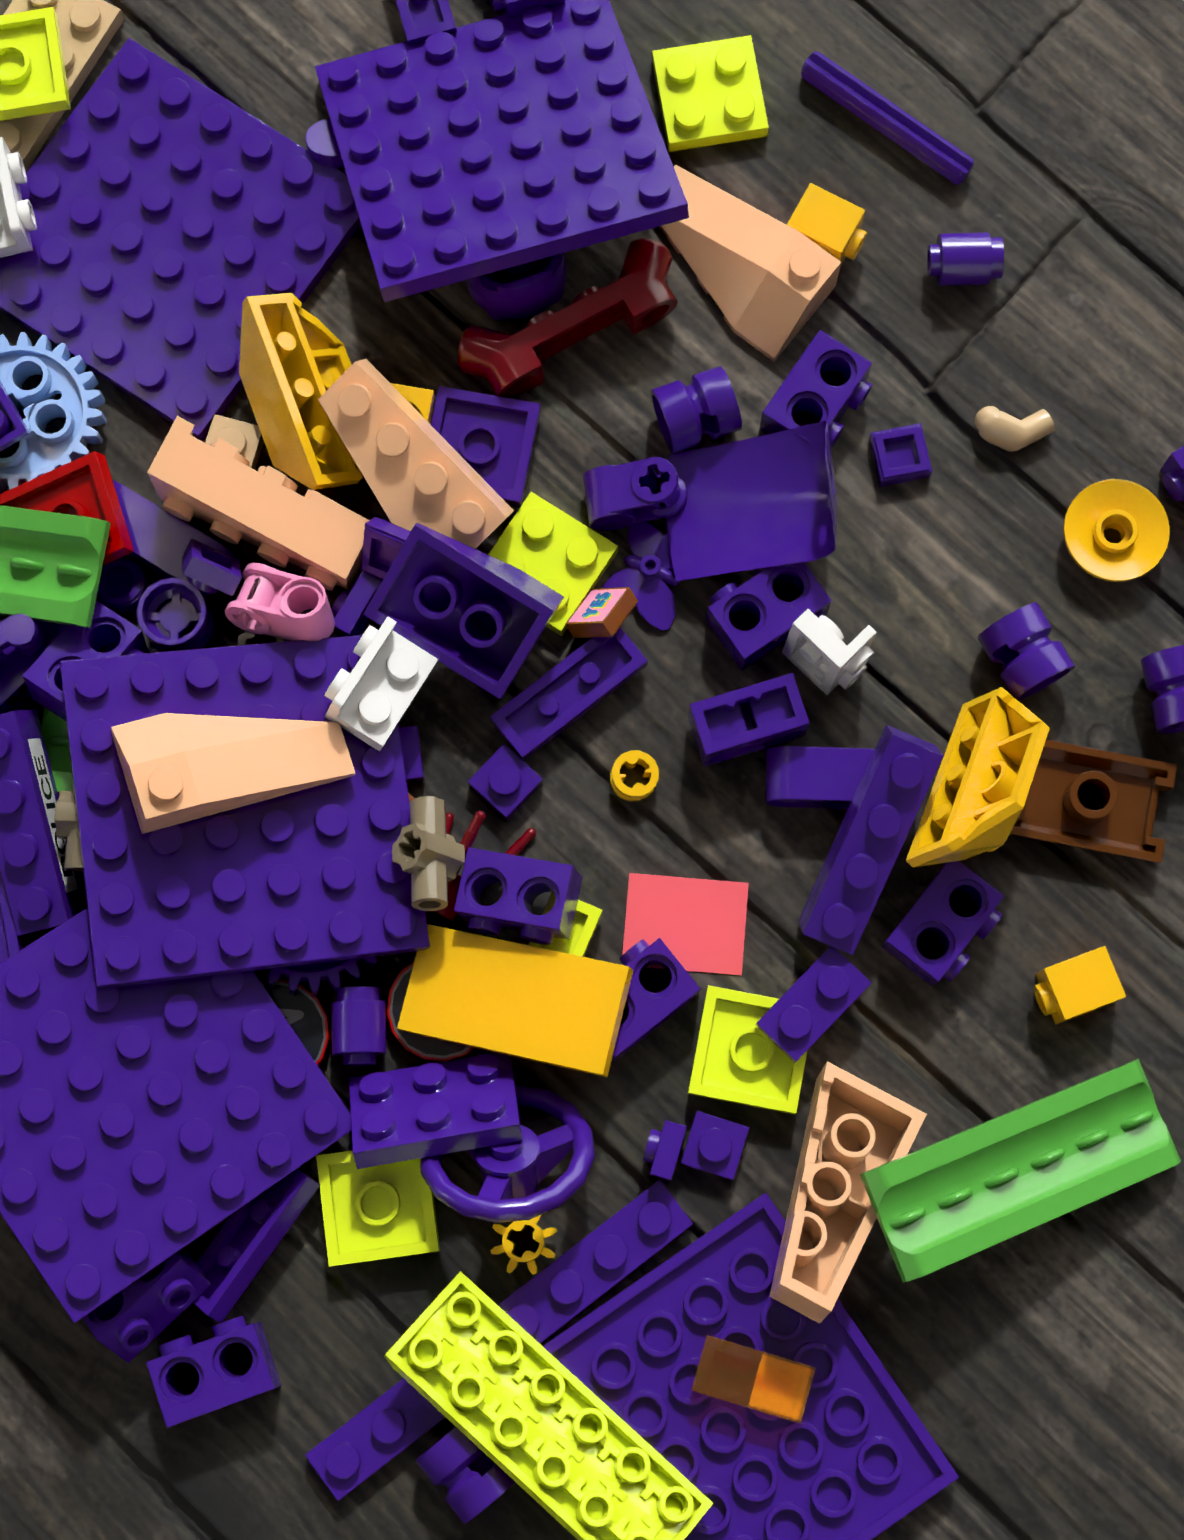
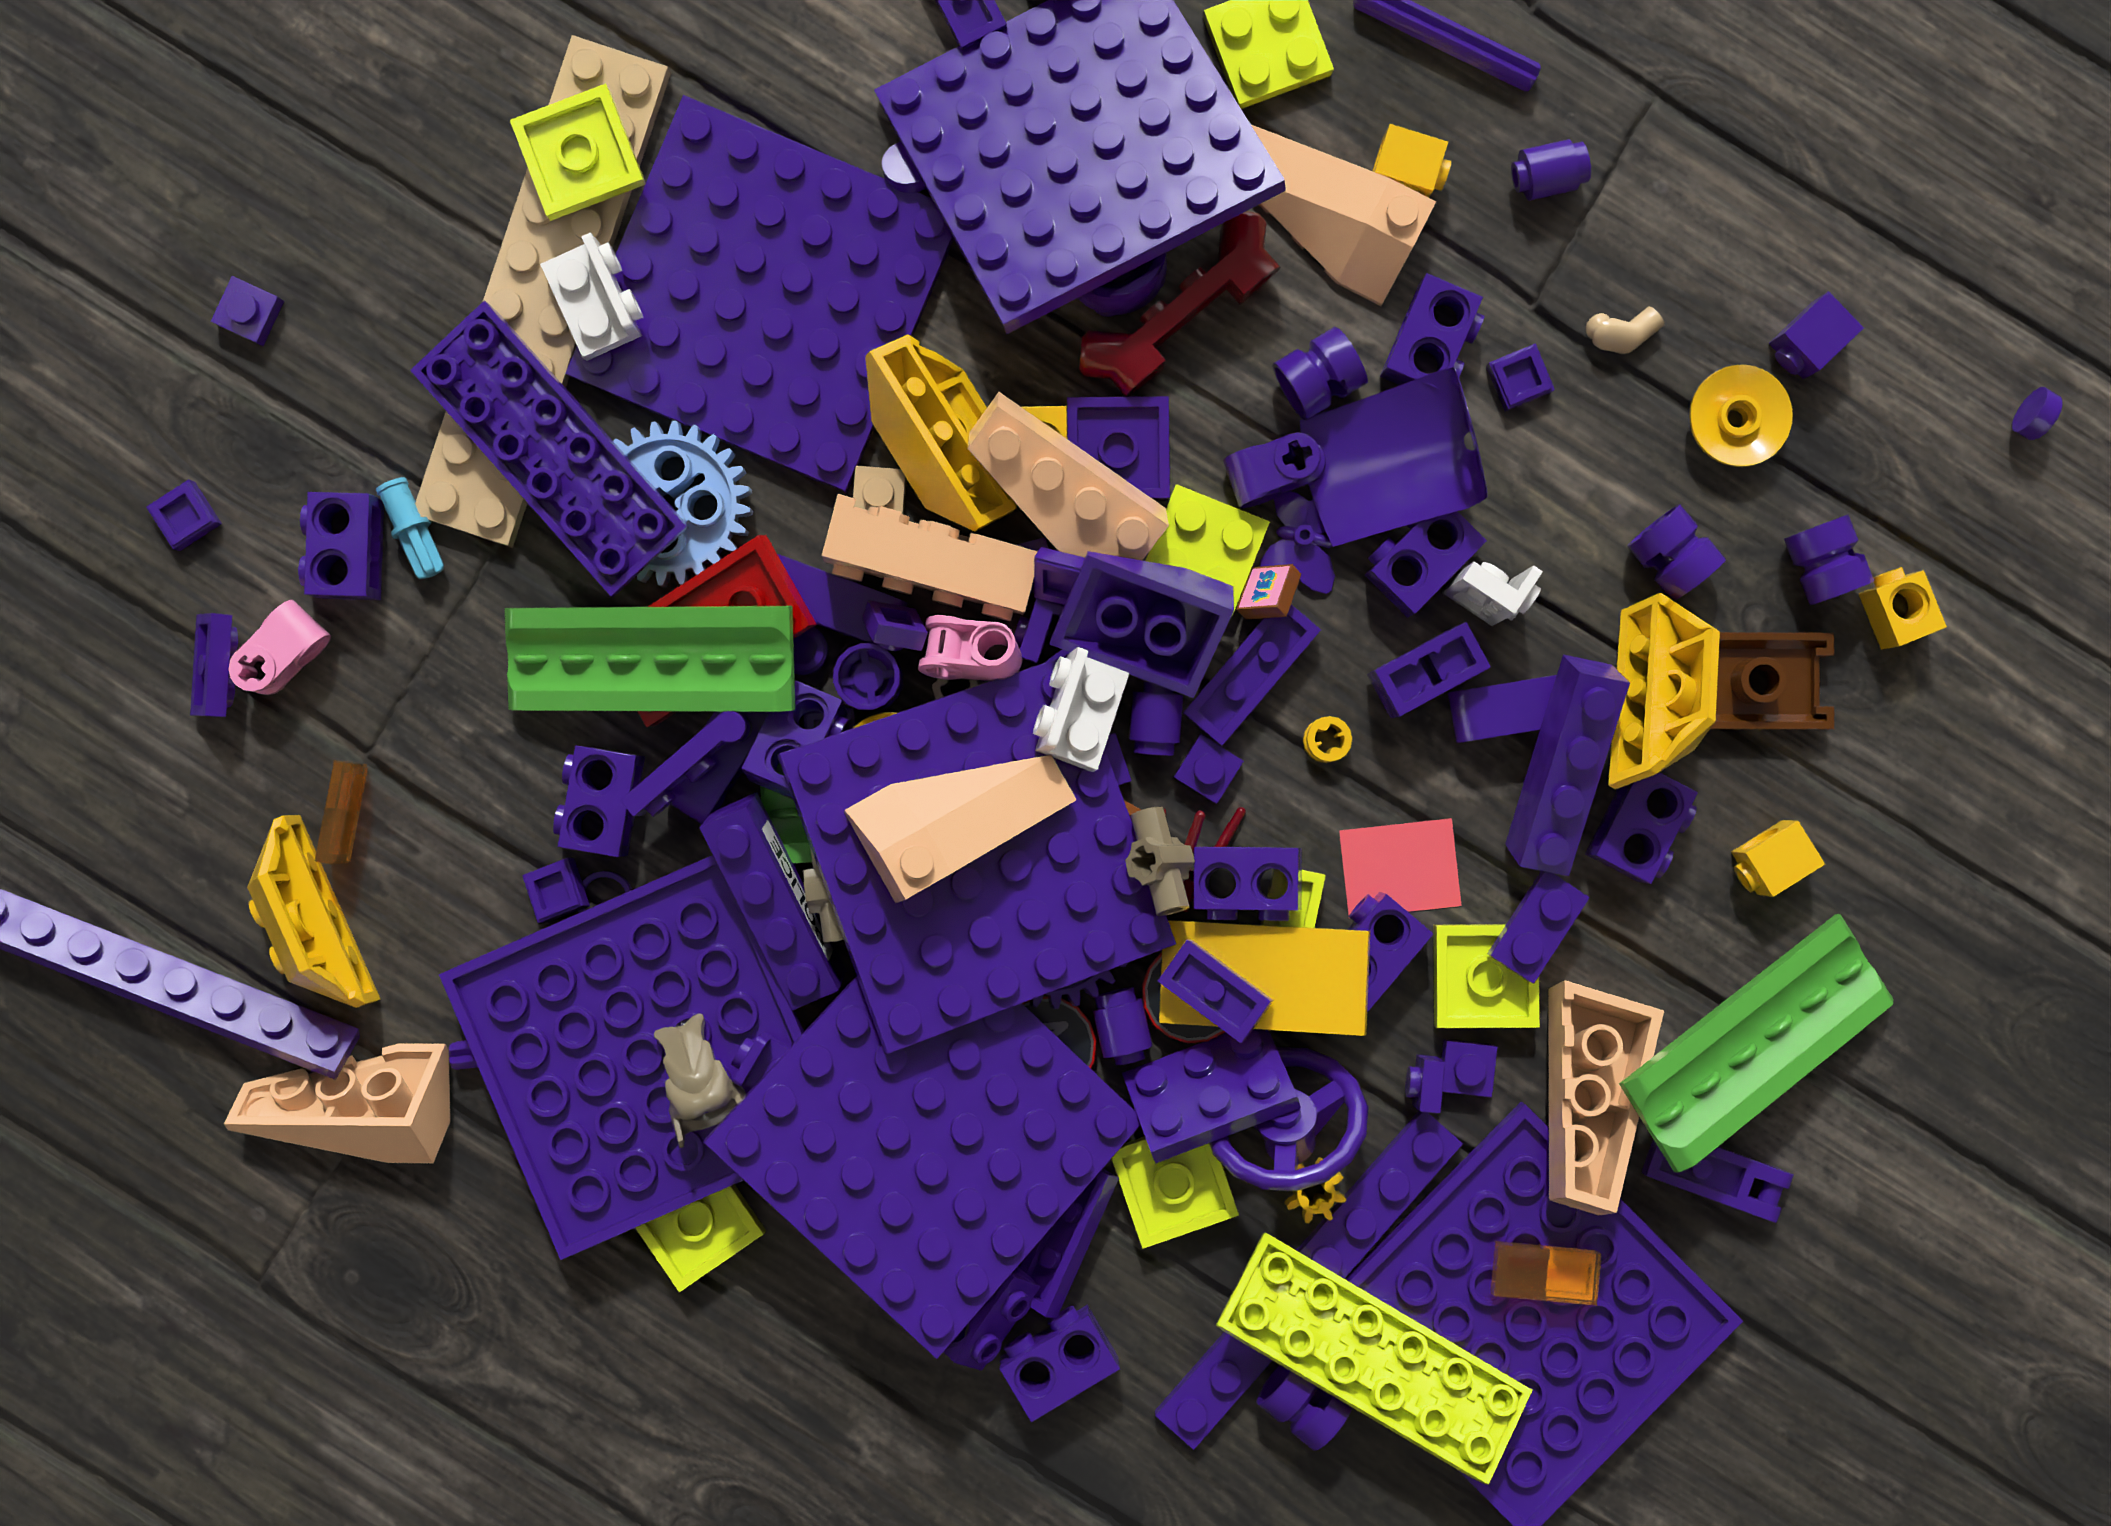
camera: 15 degrees left, 10 degrees up
none -> dark purple brick [1129,682,1183,755]
none -> dark purple plate [1158,939,1274,1043]
none -> dark purple plate [1641,1139,1794,1223]

